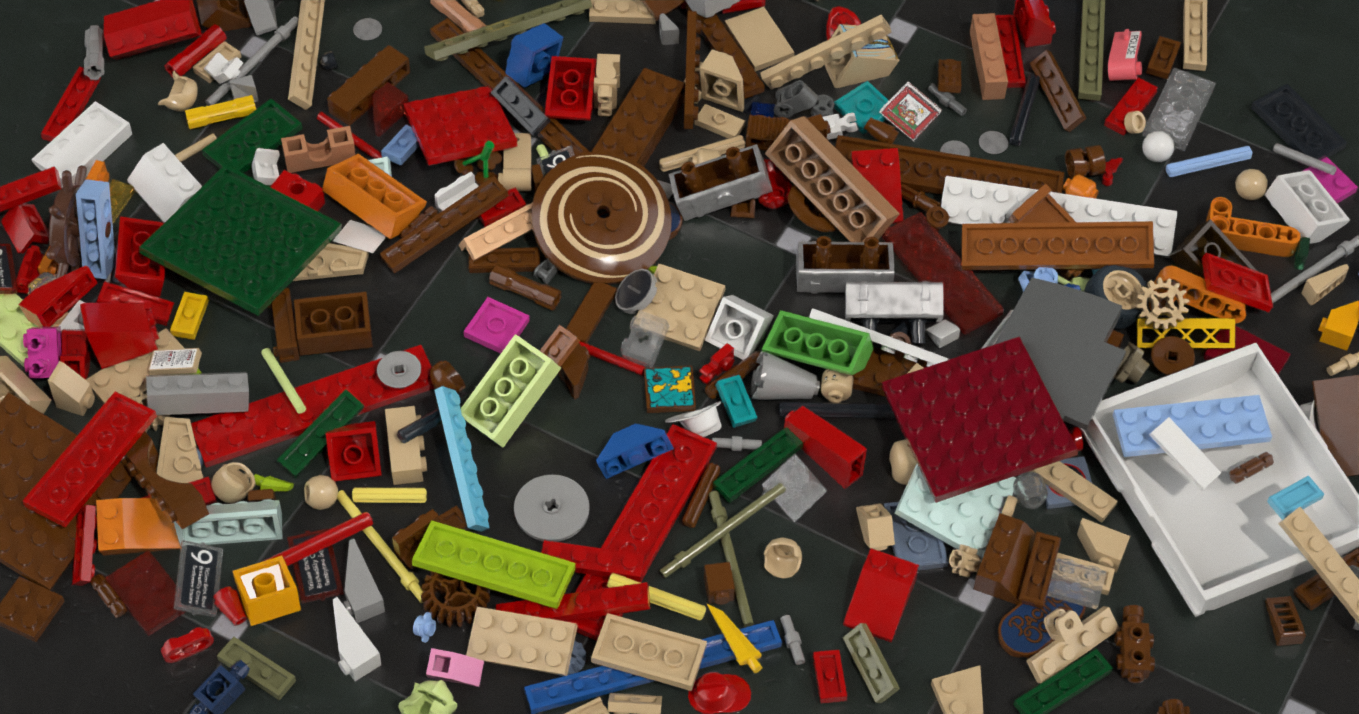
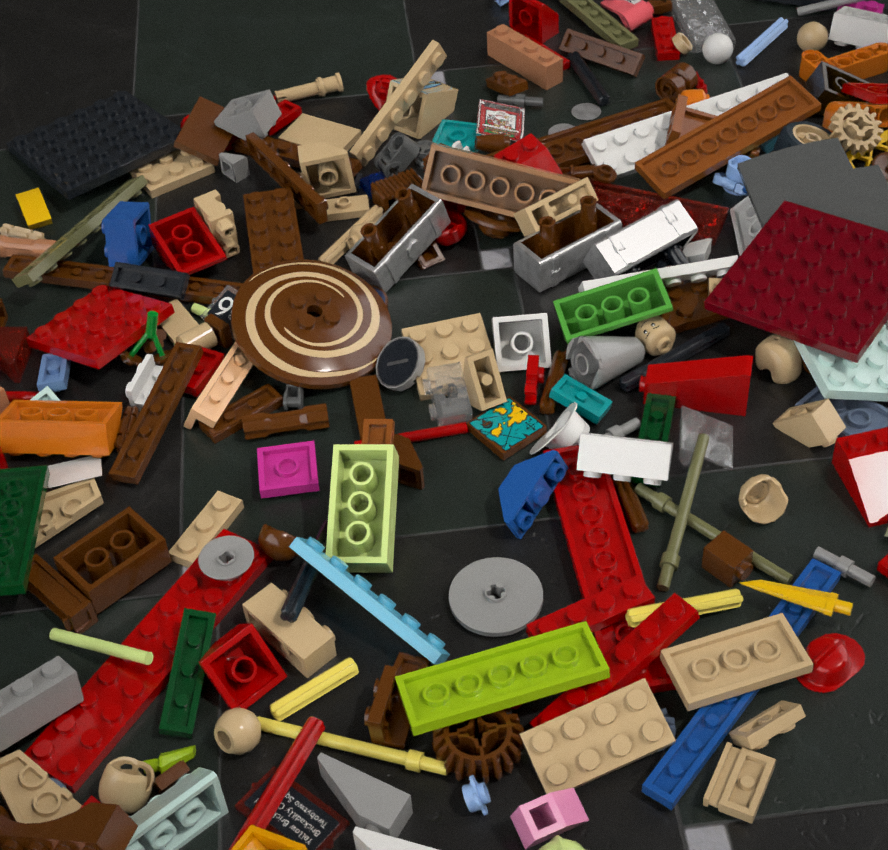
camera: 30 degrees left, 10 degrees down
none -> tan plate [169,491,244,568]
none -> tan slope [463,348,507,411]
none -> tan slope [514,177,598,237]
none -> white slope [577,433,673,485]

